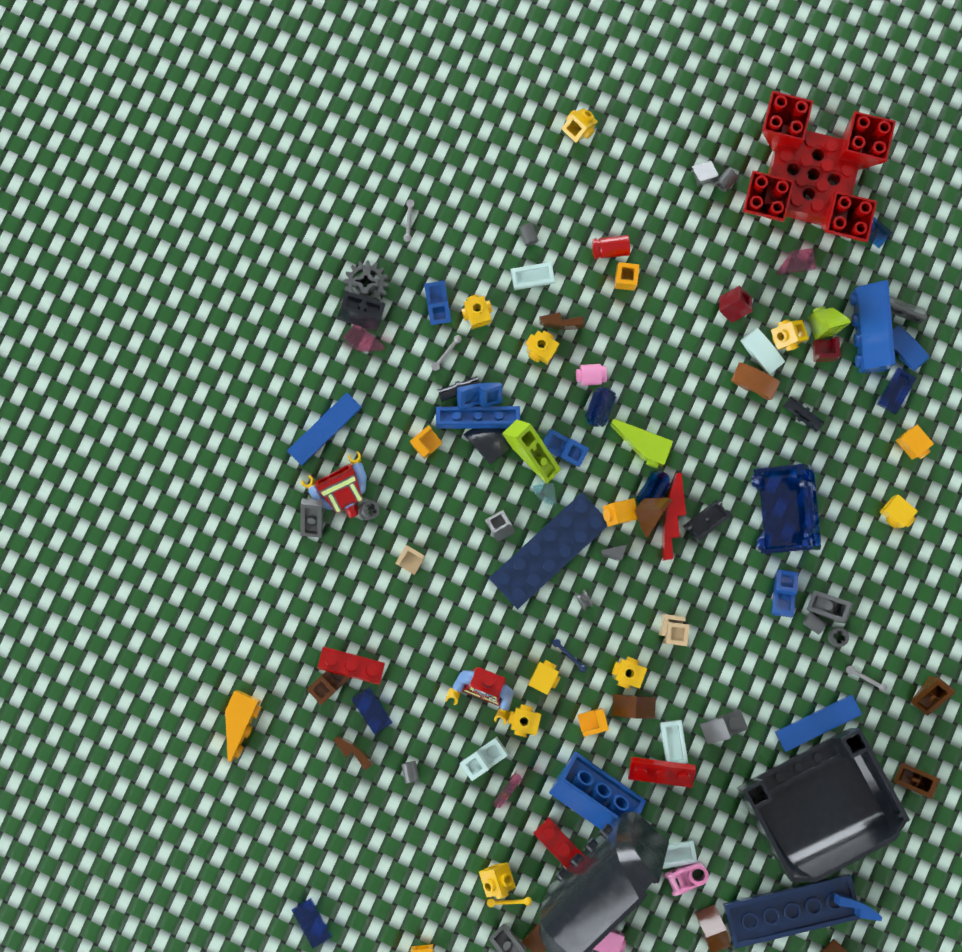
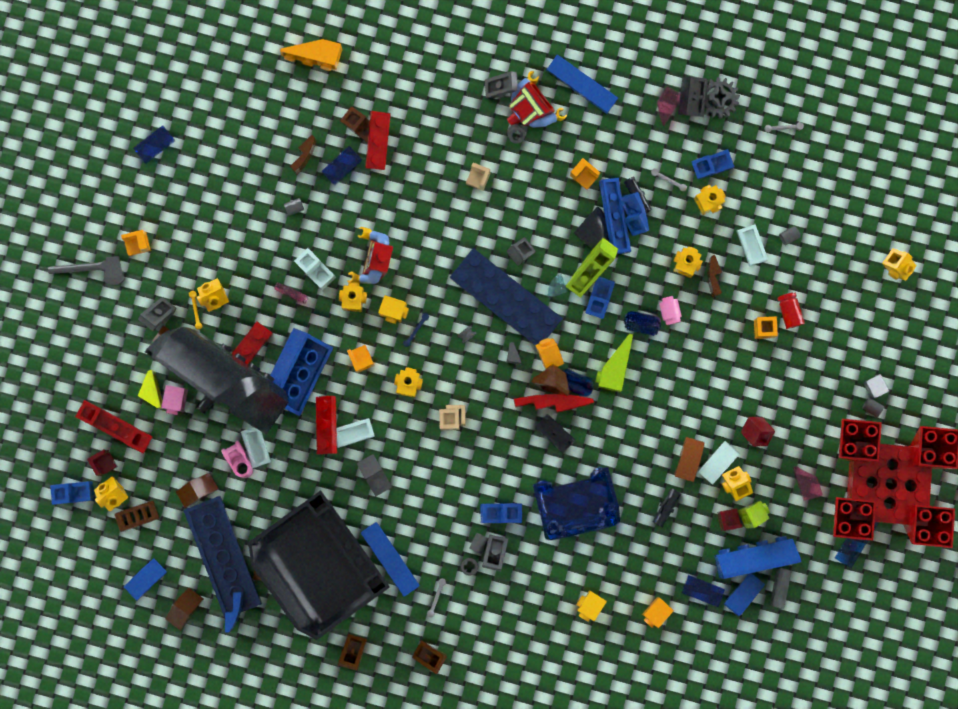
camera: 85 degrees right, 0 degrees up
reddish brown slope [612,694,656,719] -> none

